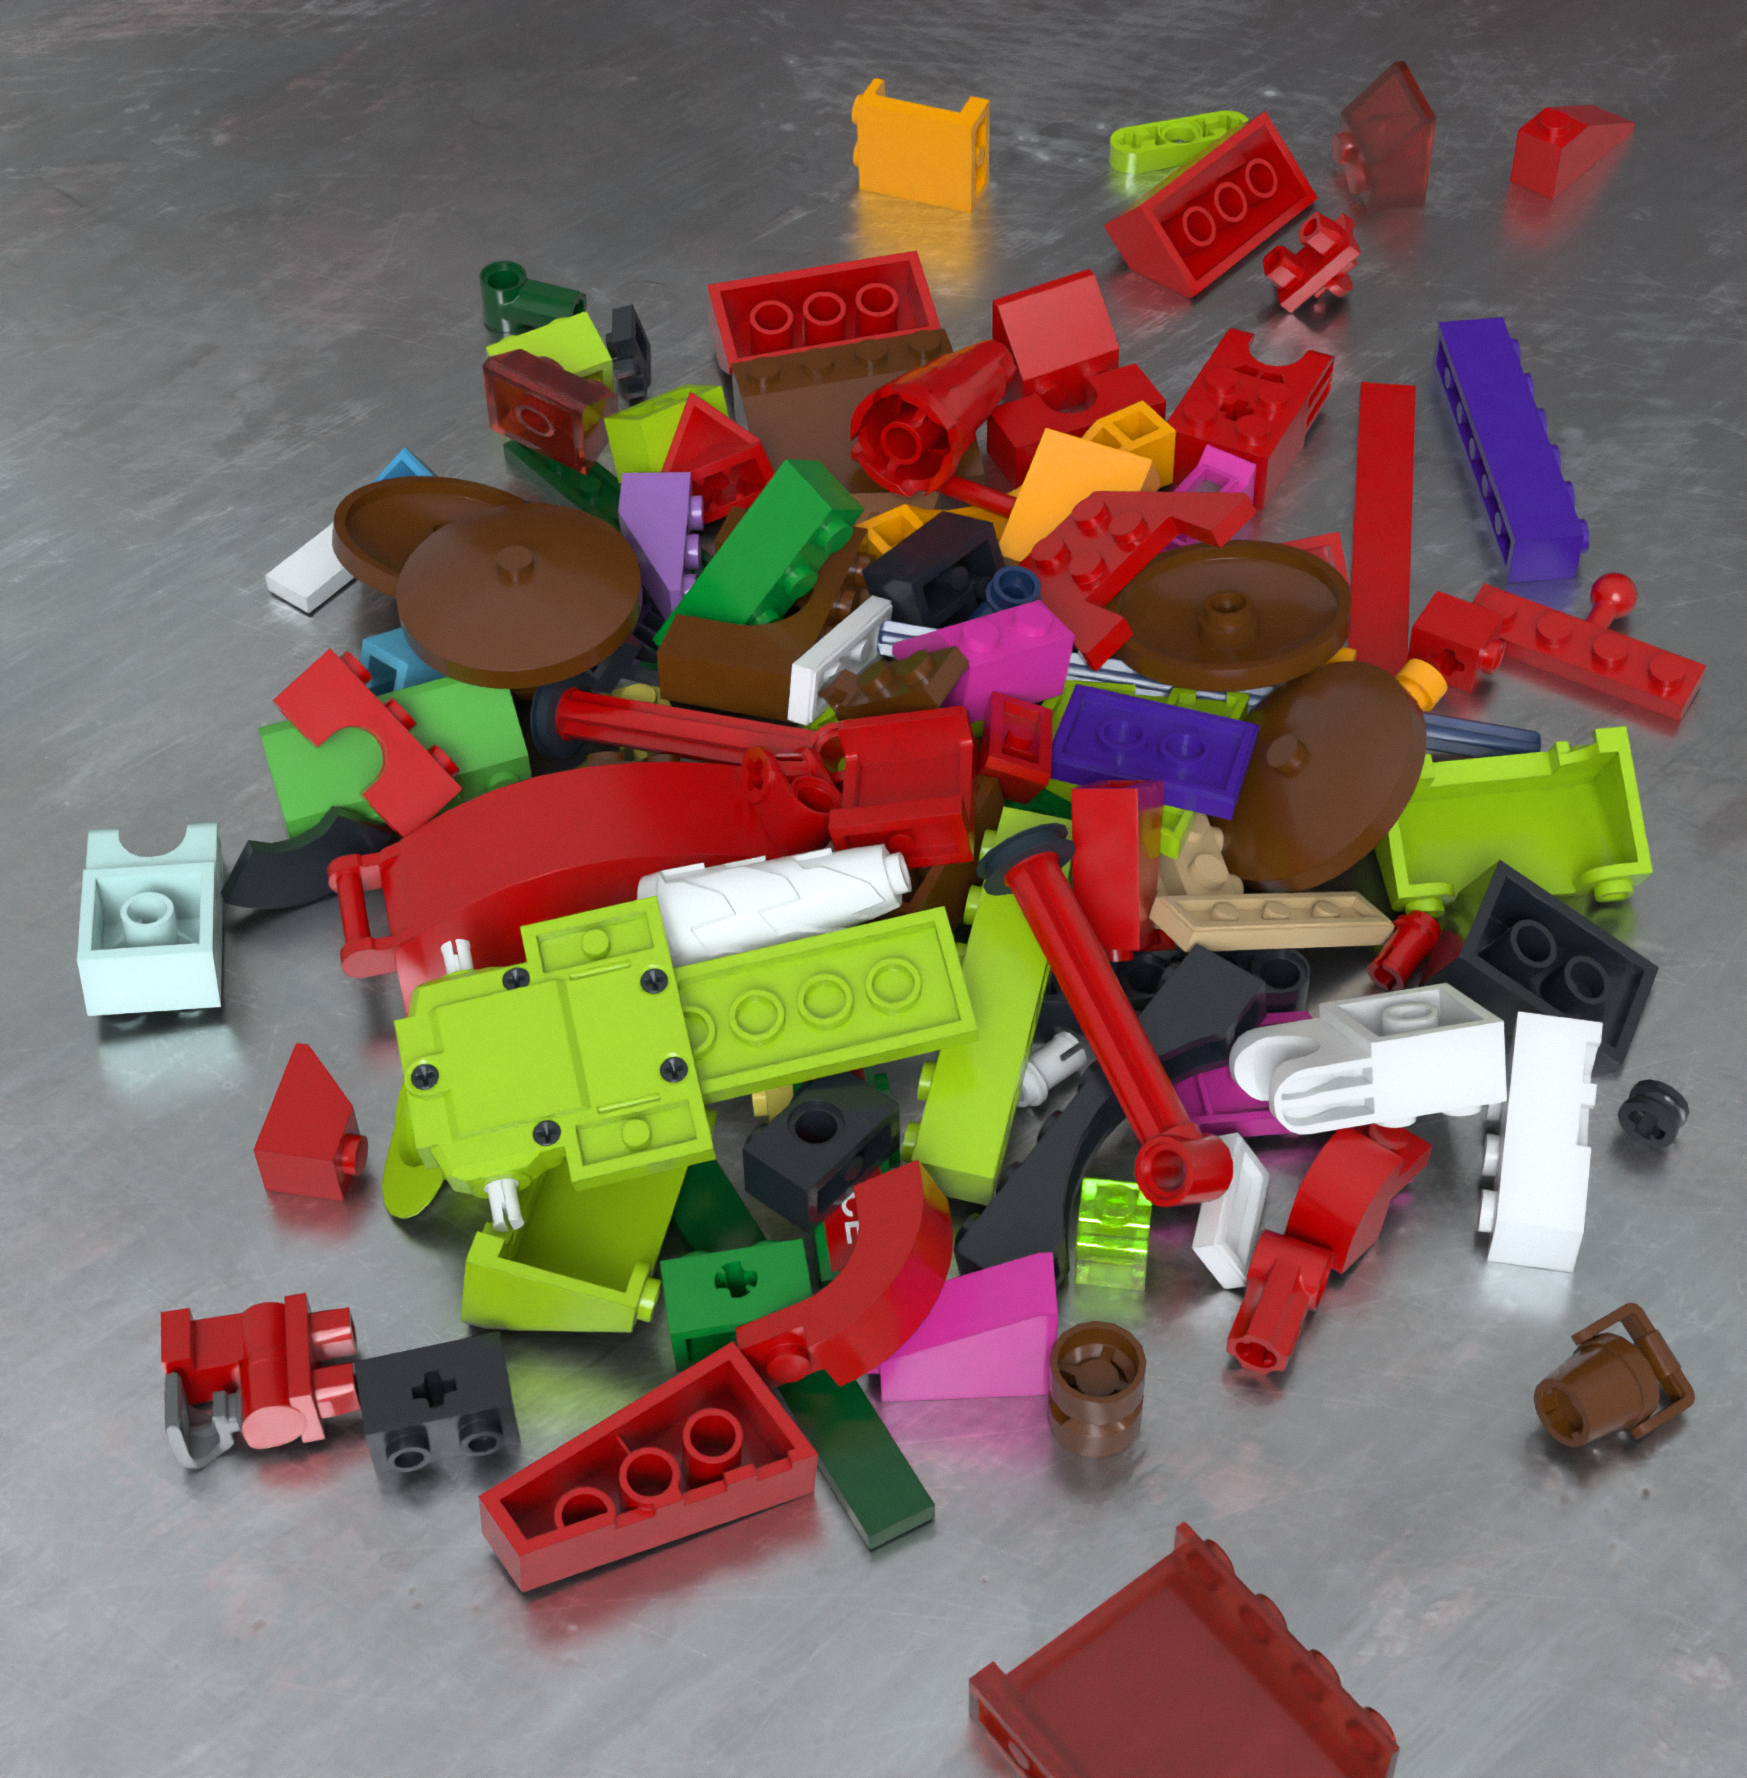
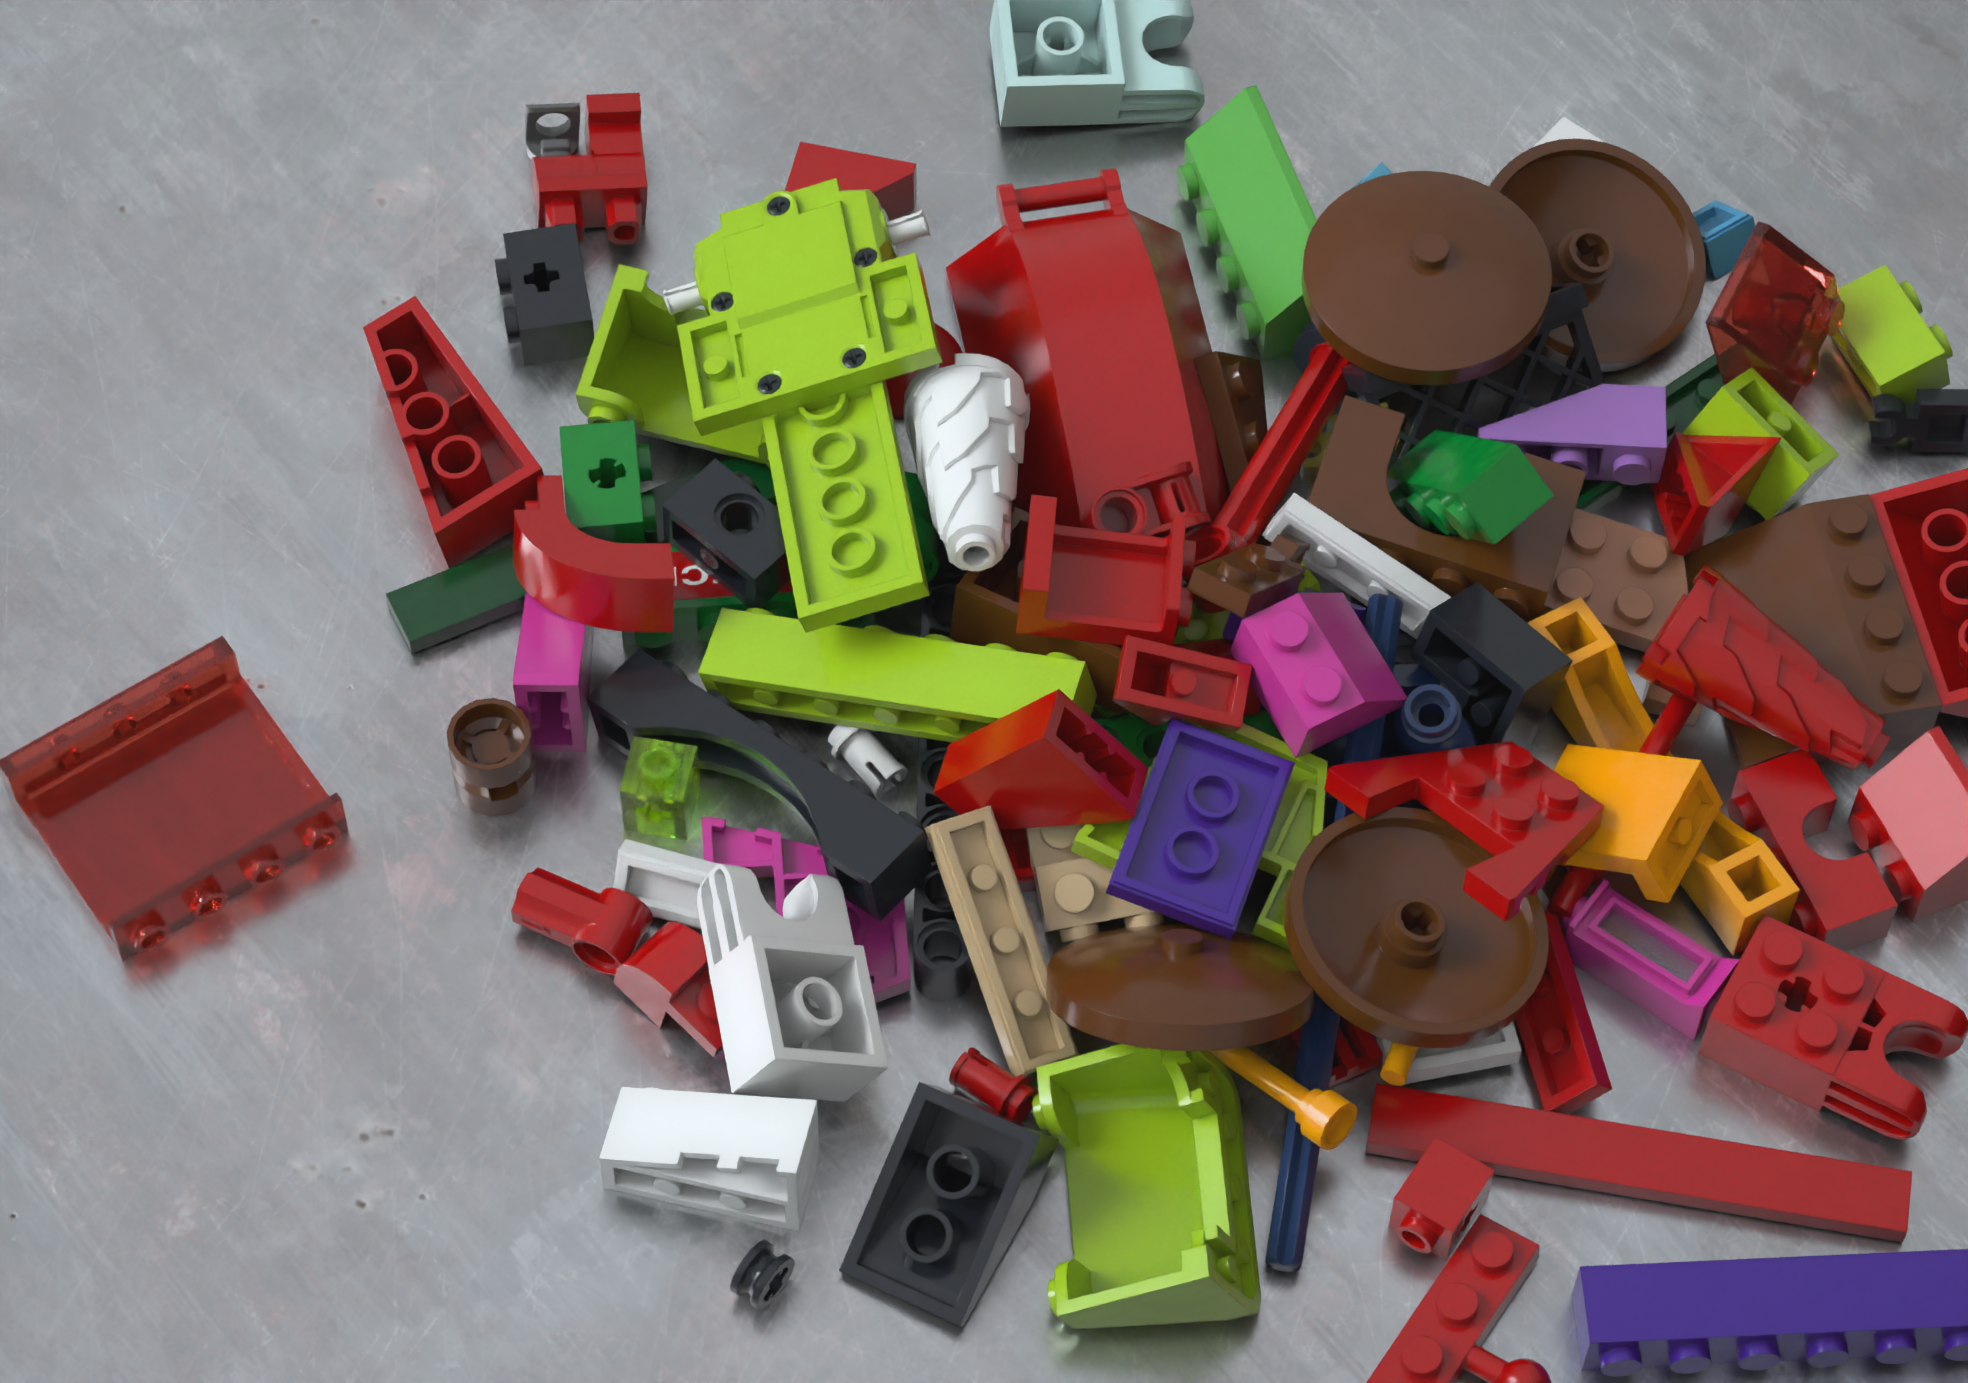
camera: 90 degrees right, 10 degrees up
black tile [220,806,393,909] -> none
arch [271,648,462,840] -> none
red piece [975,823,1233,1207] -> none
reddish brown piece [1534,1303,1695,1447] -> none

